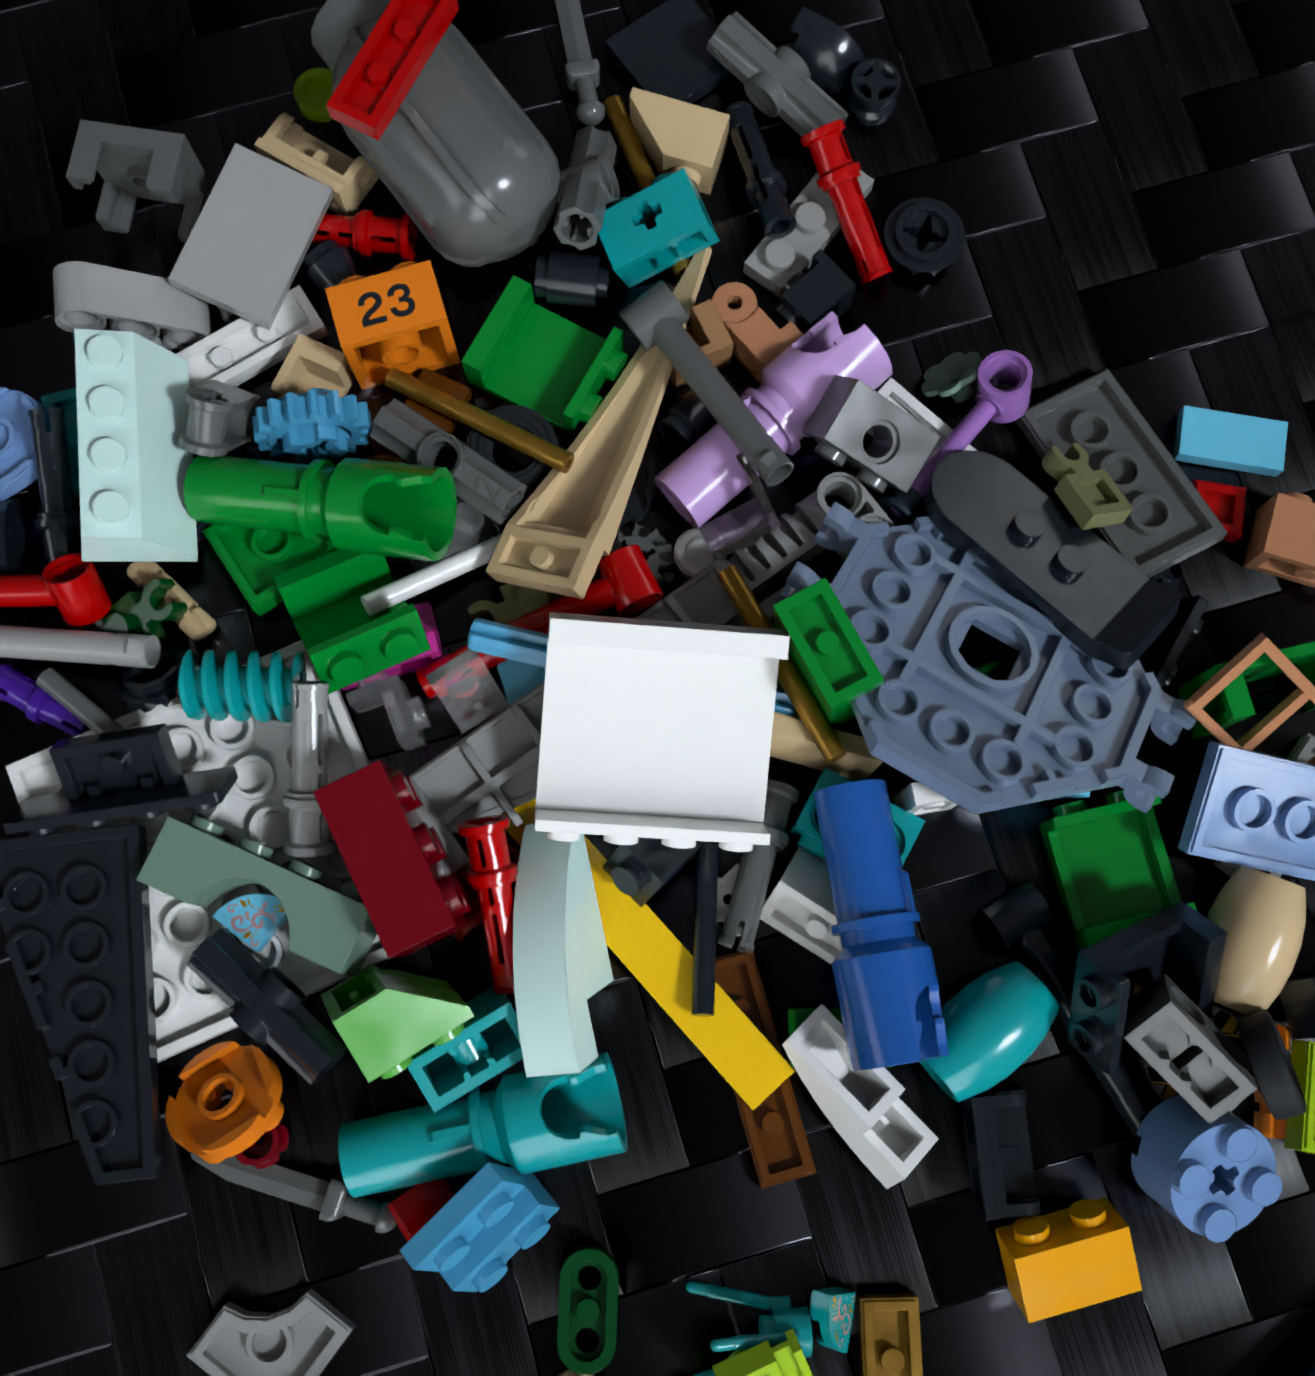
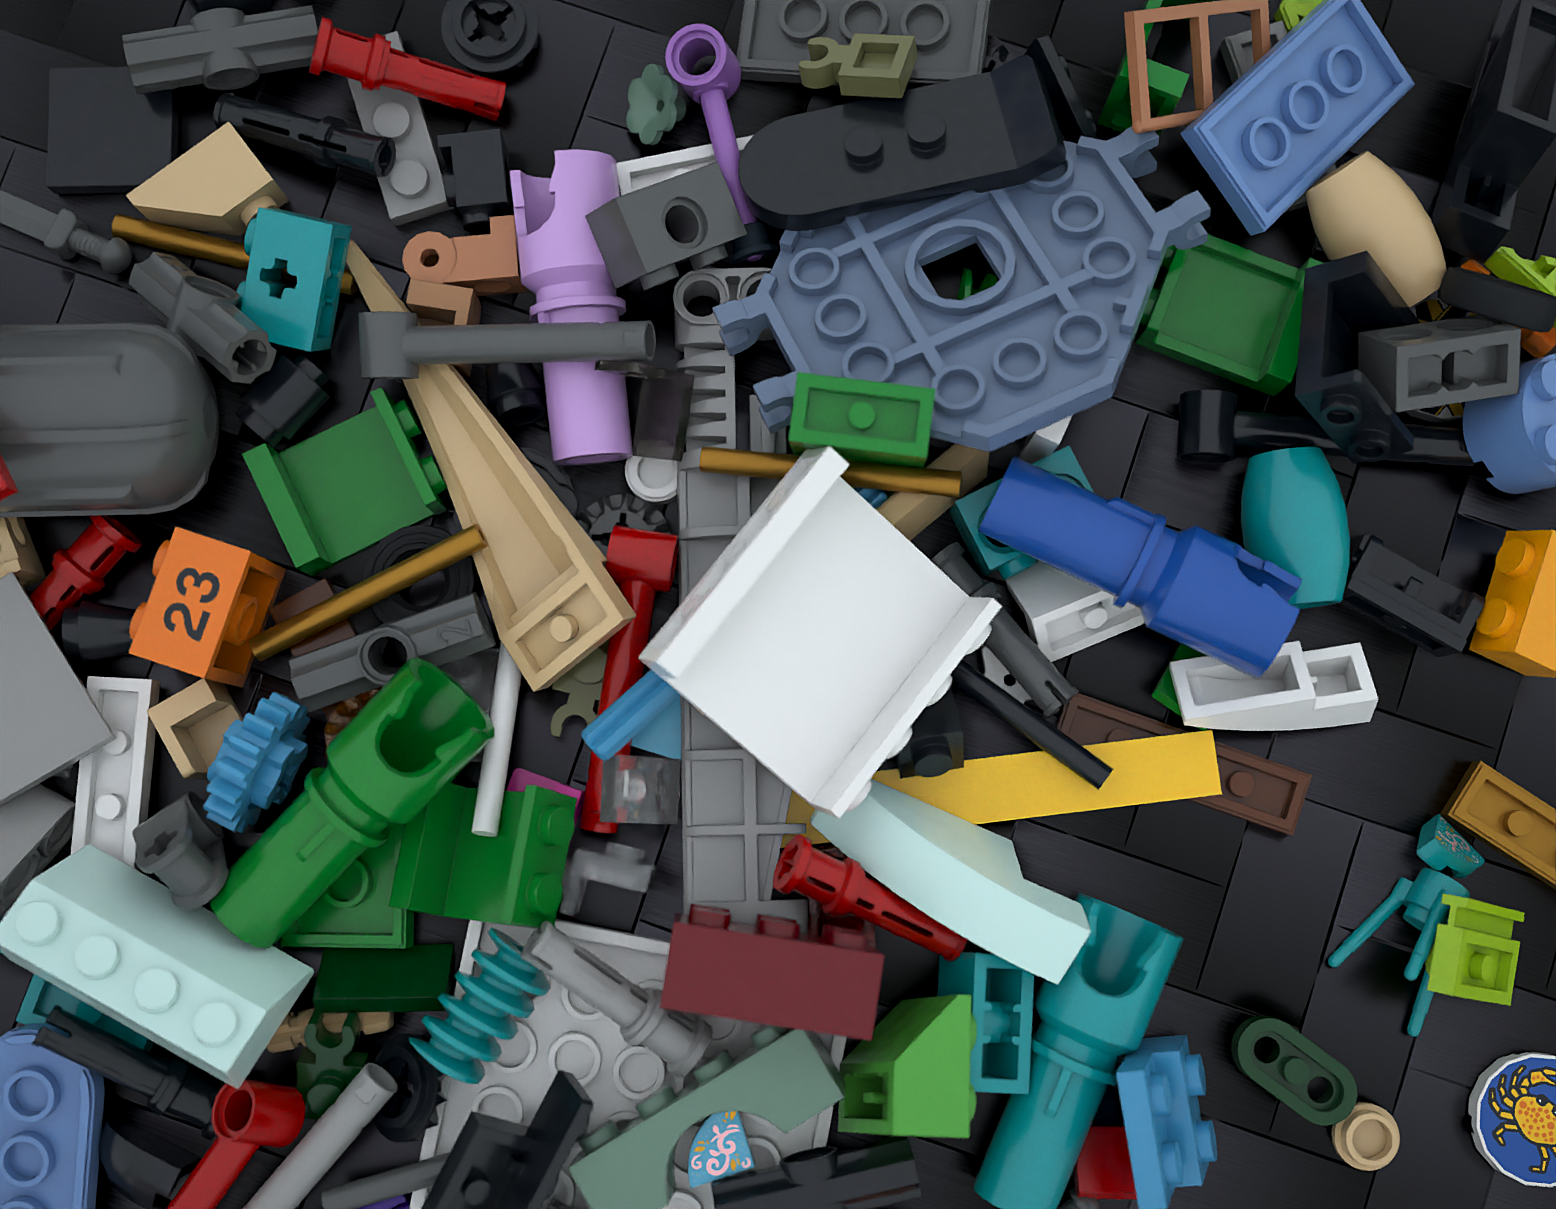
camera: 55 degrees left, 5 degrees up
none -> dark green tile [313,944,456,1013]

